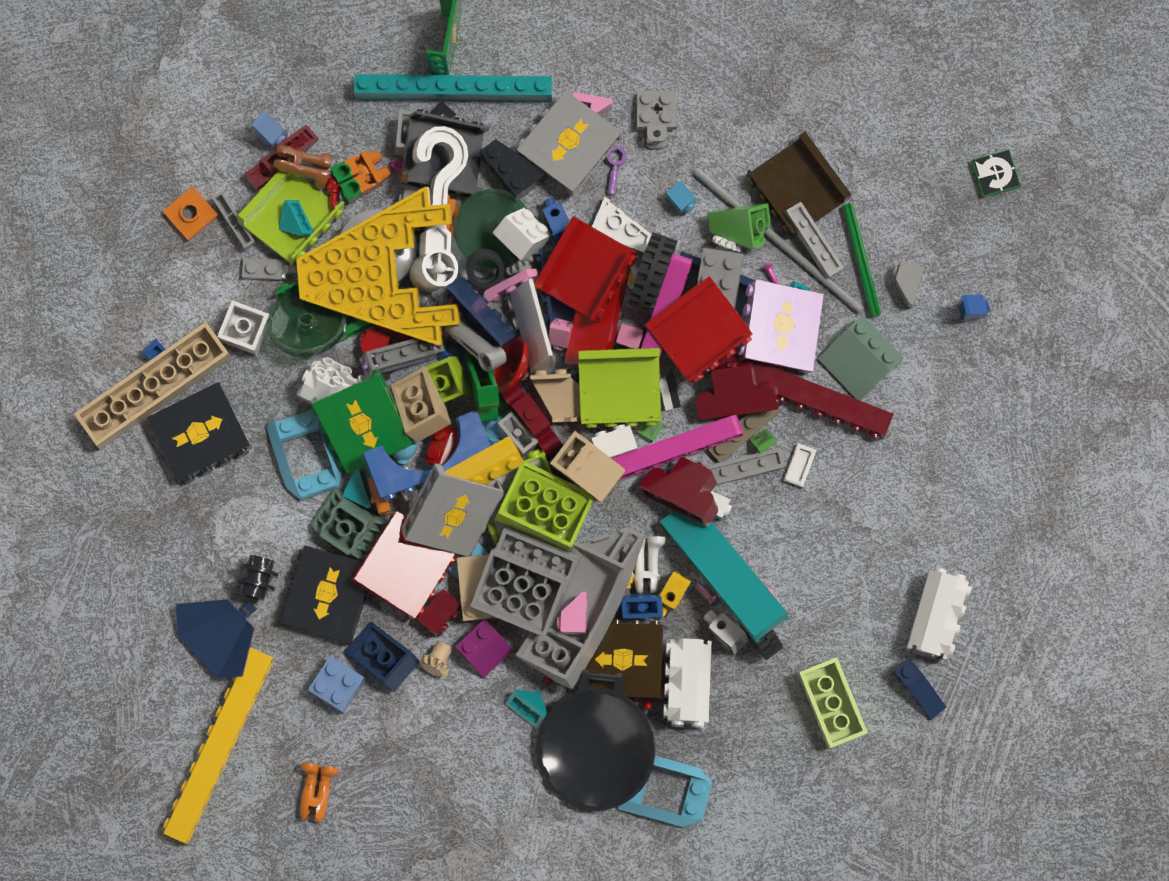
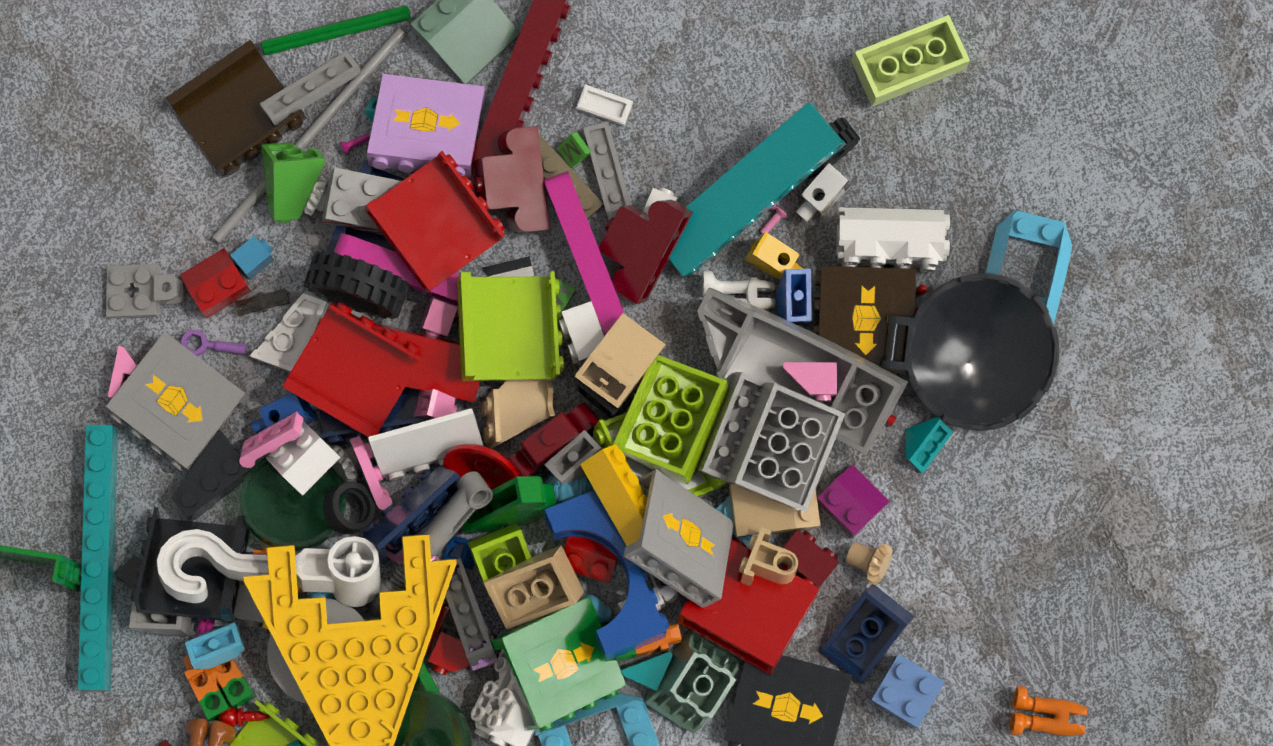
camera: 90 degrees left, 0 degrees up
none -> red slope [180,248,252,318]
none -> medium azure slope [185,622,245,669]
none -> clear smoke pin [235,287,290,317]
none -> bright pink plate [239,412,304,468]
none -> tan pin [739,527,798,586]

